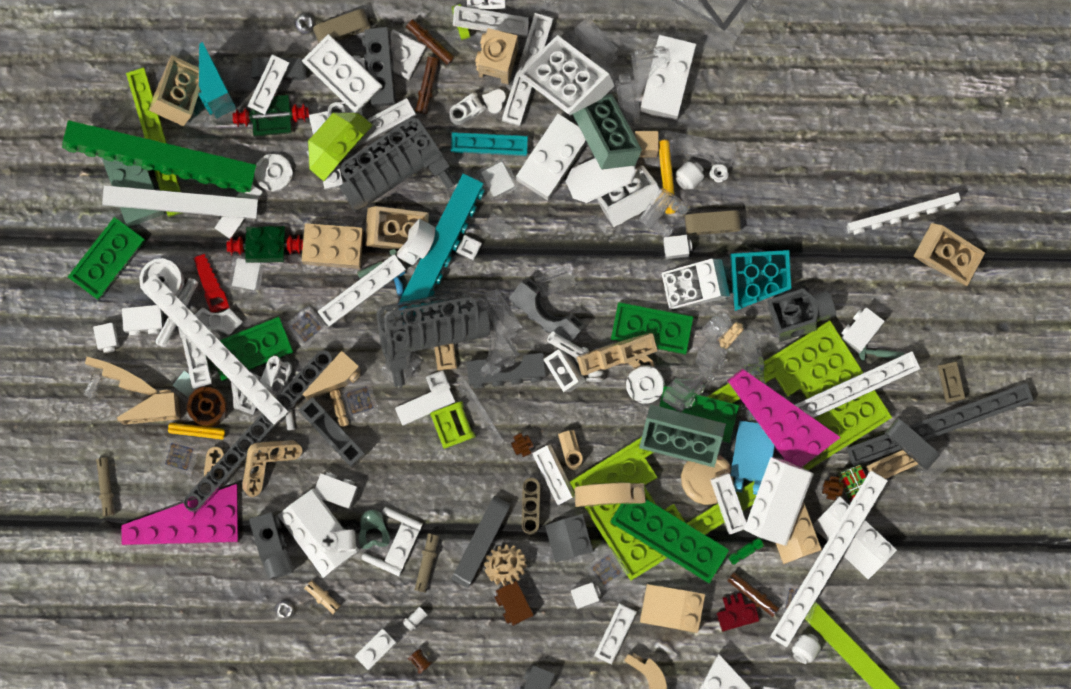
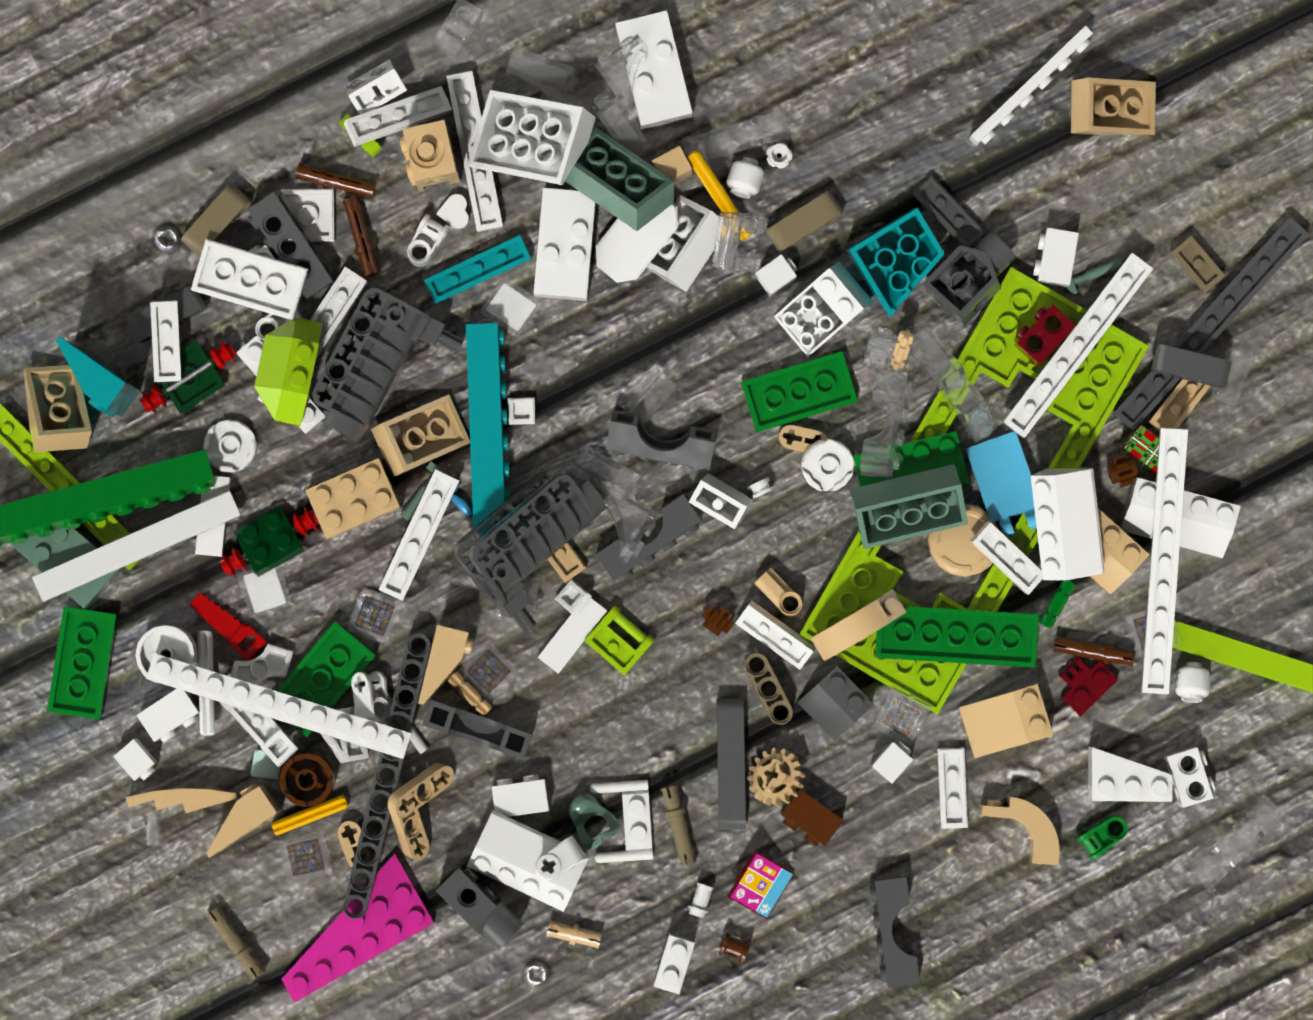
camera: 35 degrees left, 5 degrees up
white brick [397,218,435,265] -> none
clear plate [457,377,505,448] -> none
white pin [547,331,589,362] -> none
tan slope [577,333,657,375] -> none
dark pink wing [727,369,841,467] -> none
none -> piece [727,851,794,919]
none -> dark grey tile [912,175,986,248]
none -> dark red brick [1014,305,1076,367]

